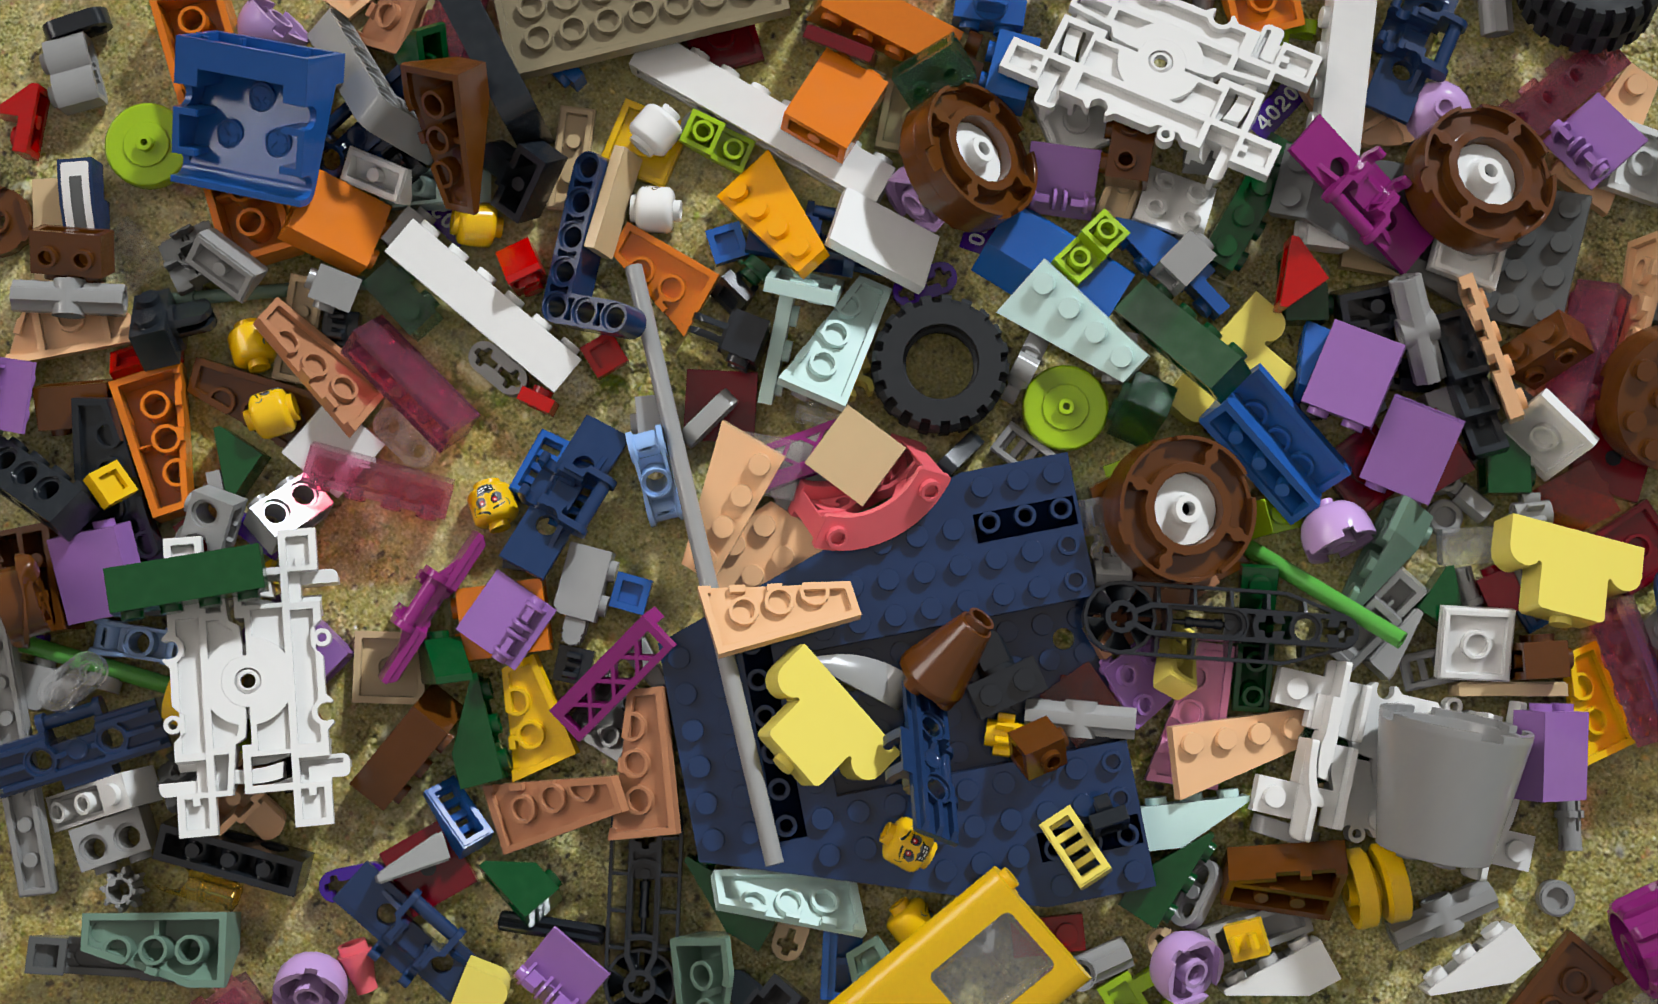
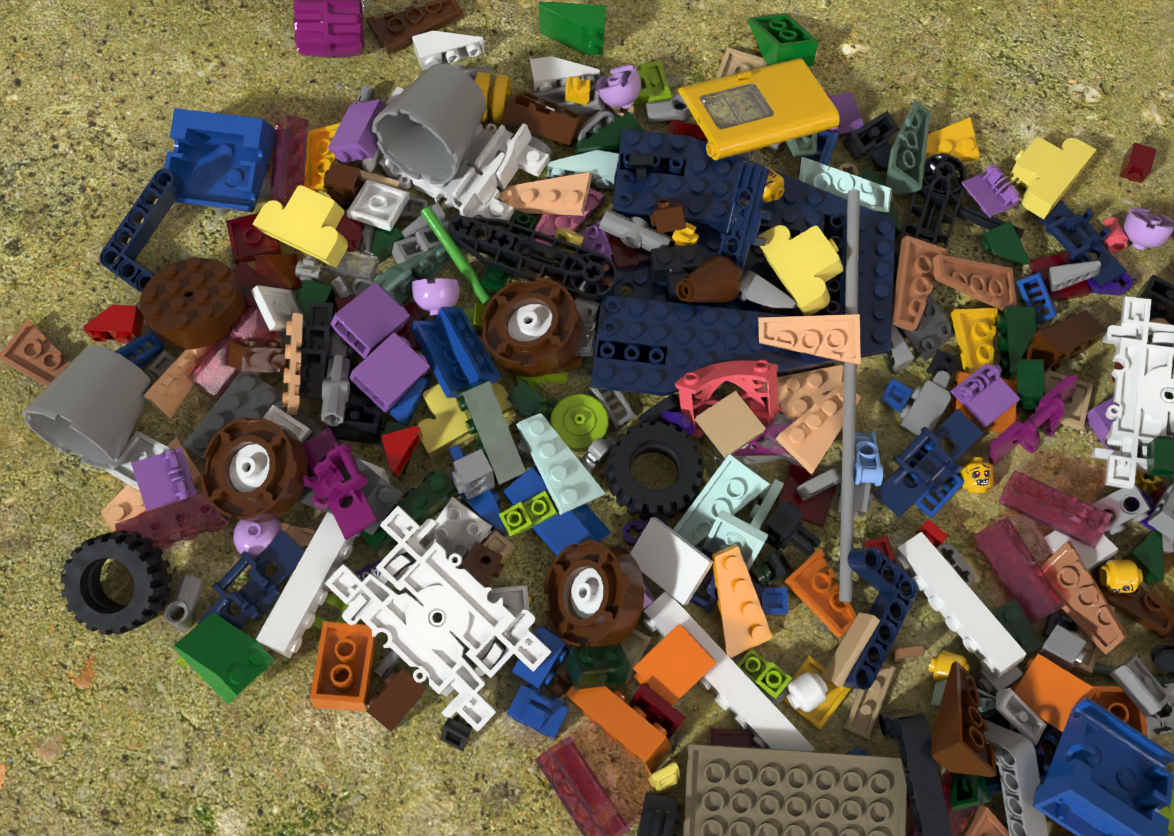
camera: 165 degrees left, 15 degrees down
yellow head [227,318,277,374] -> none
black brick [483,138,568,224] -> none
red slope [495,237,548,297] -> none
magenta fence [549,606,677,742] -> none
white head [629,186,682,233] -> none
yellow head [886,896,936,944] -> none
medium lavender hinge [1027,140,1102,221] -> none
light yellow slope [1039,805,1113,891] -> none
light grey tile [1535,879,1575,917] -> none
none -> dark purple tile [661,411,695,435]
none -> medium nougat tile [891,644,925,662]

